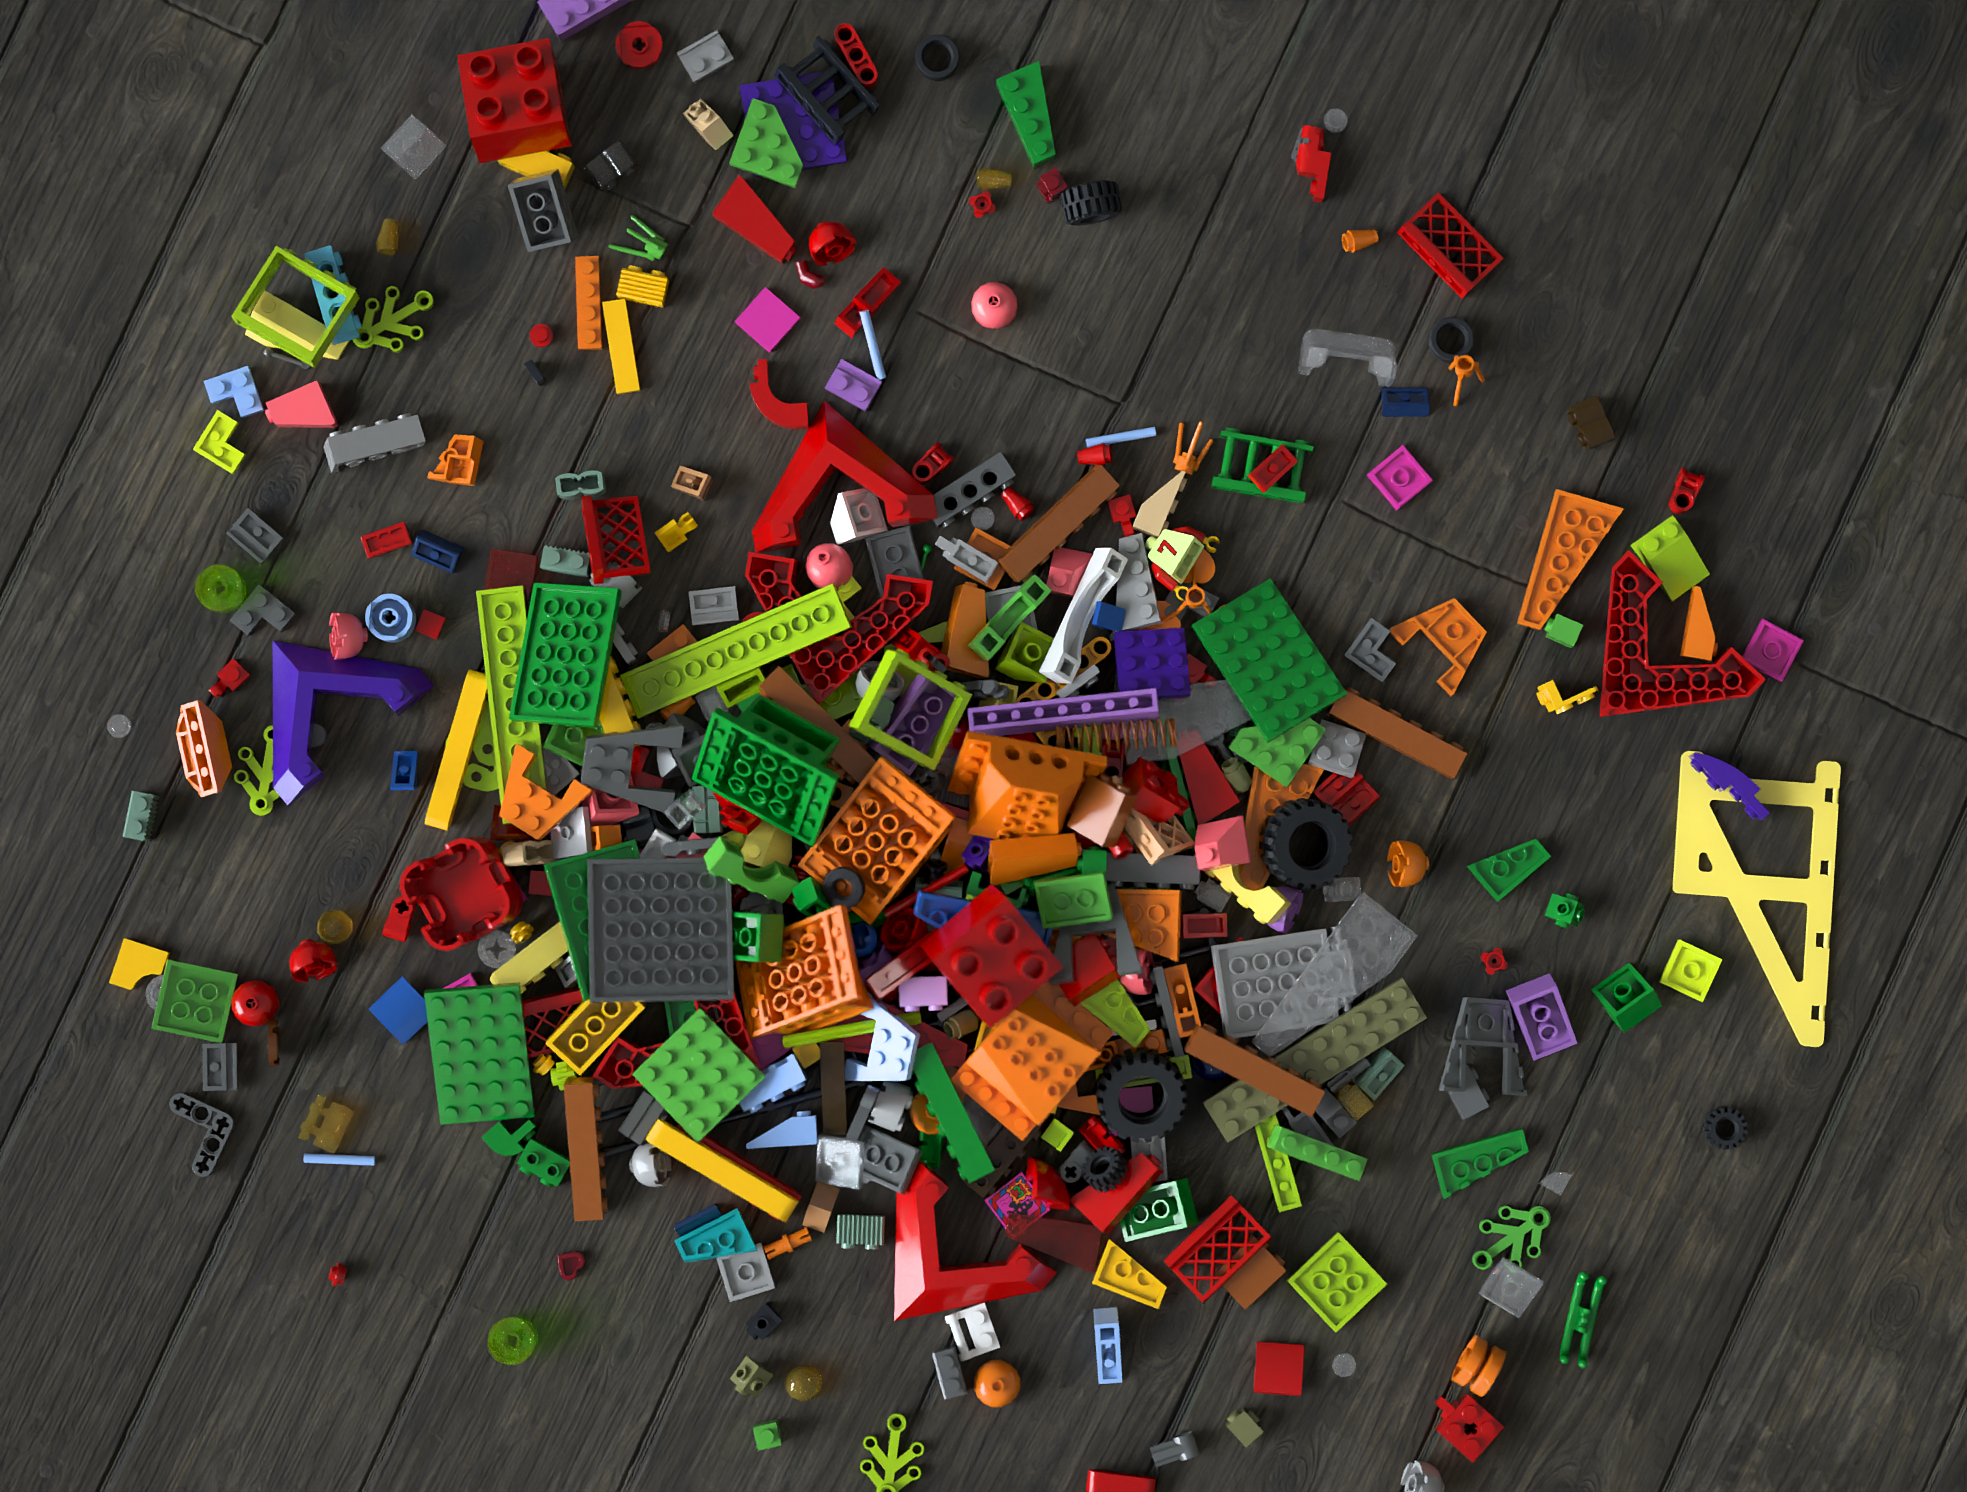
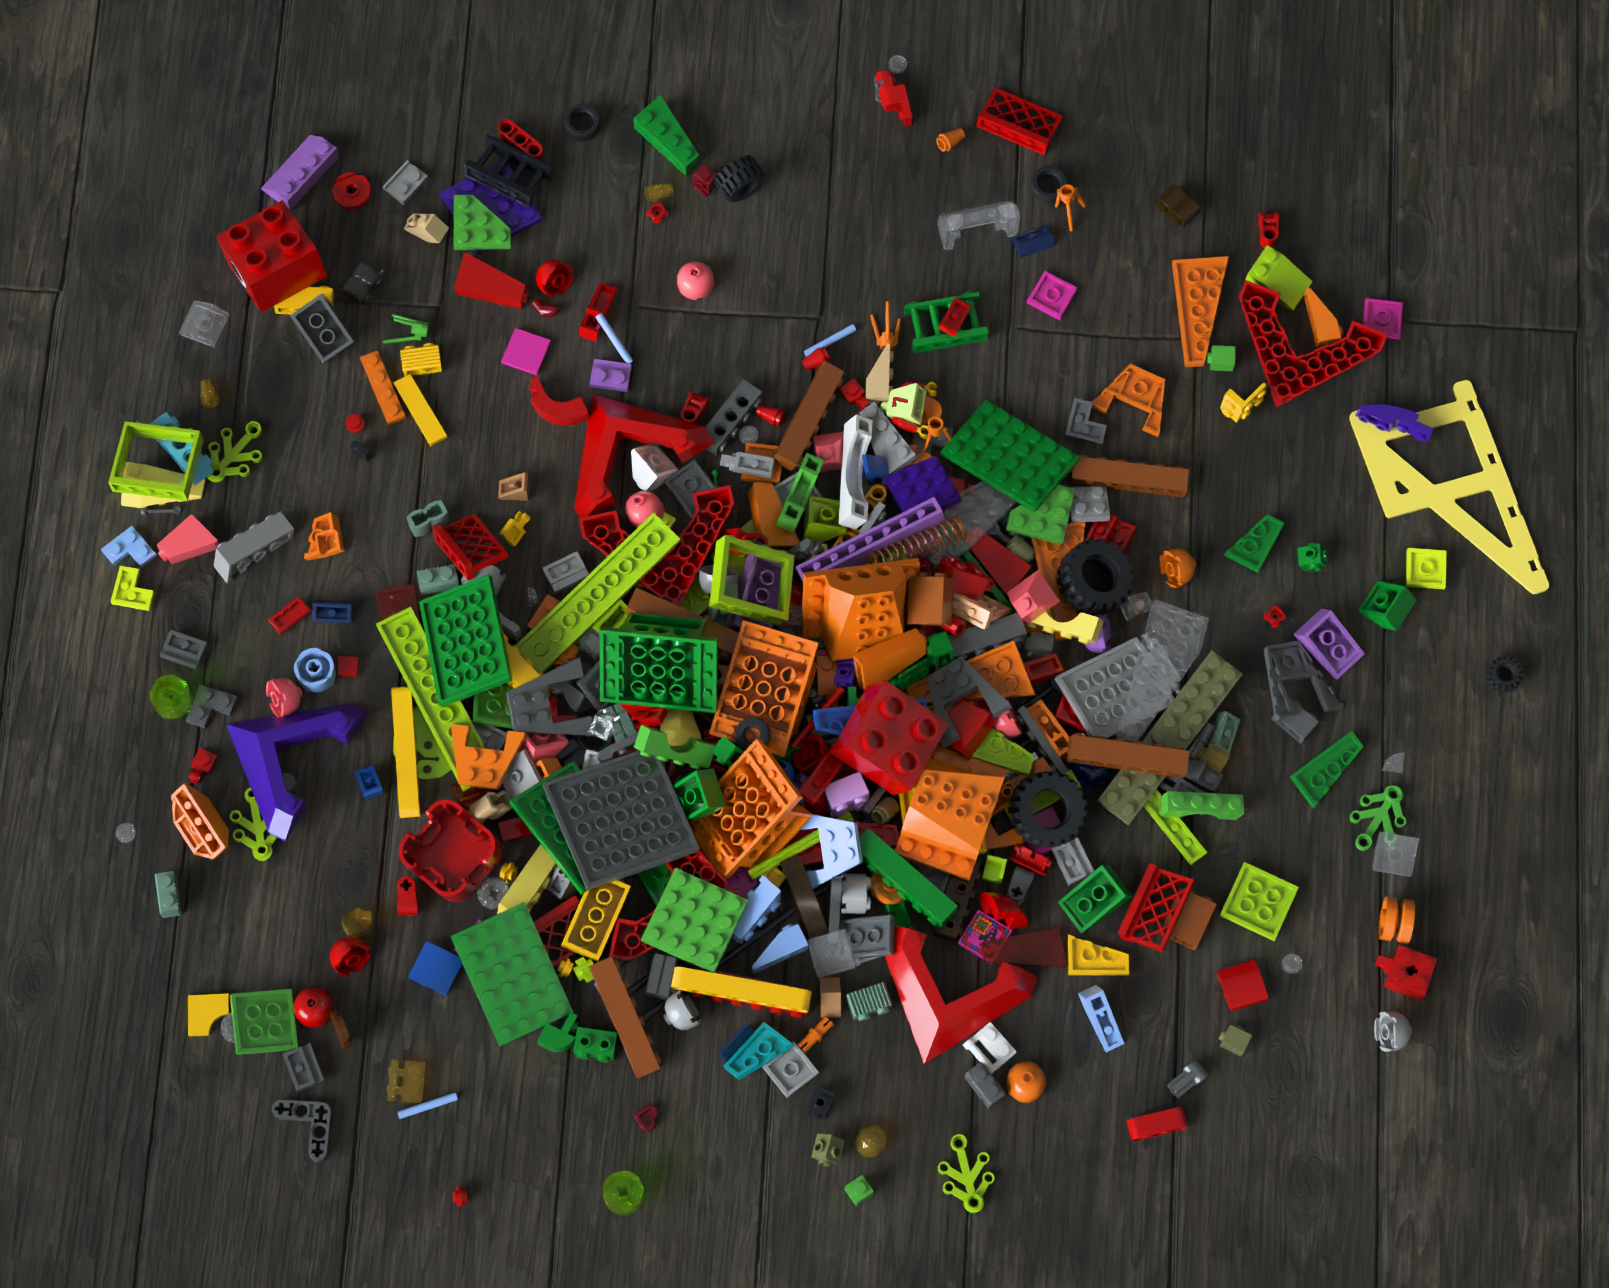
camera: 25 degrees left, 15 degrees down
bright green plate [1034,871,1113,929] -> none
red slope [1070,1153,1165,1234] -> none
black tyre [1082,1146,1128,1193] -> none
green piece [1559,1271,1607,1369] -> none

